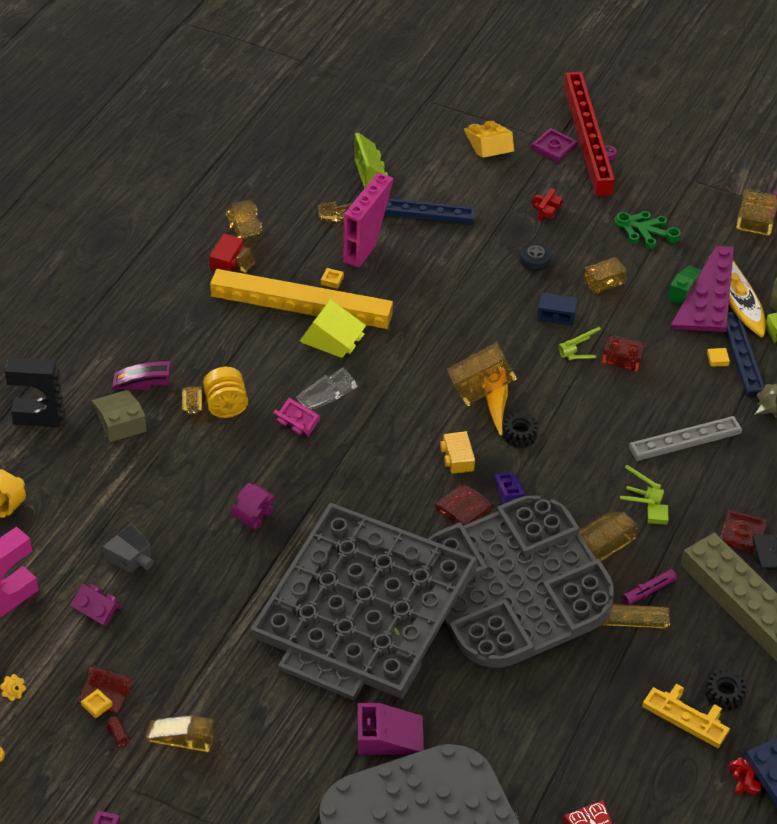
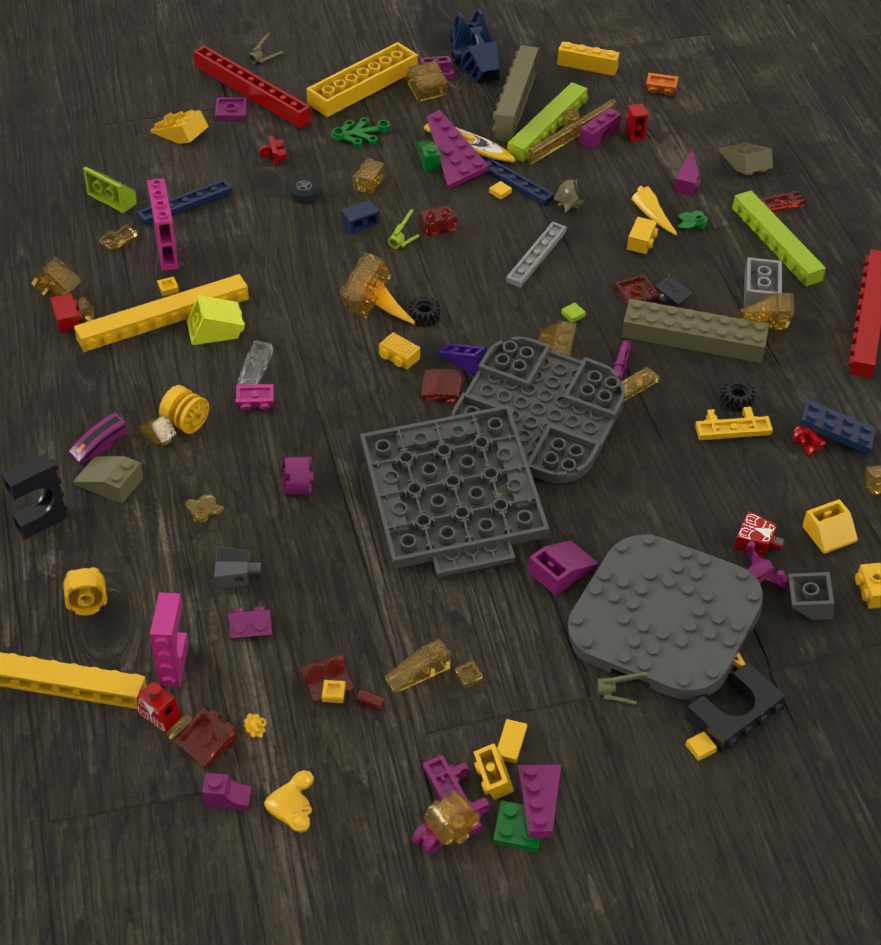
camera: 40 degrees left, 0 degrees up
lime plant [620,465,664,505] -> none
none -> clear yellow plate [186,495,224,522]
none -> olive plant [248,32,284,65]
none -> yellow brick [306,42,418,117]
none -> clear yellow tile [454,661,483,688]

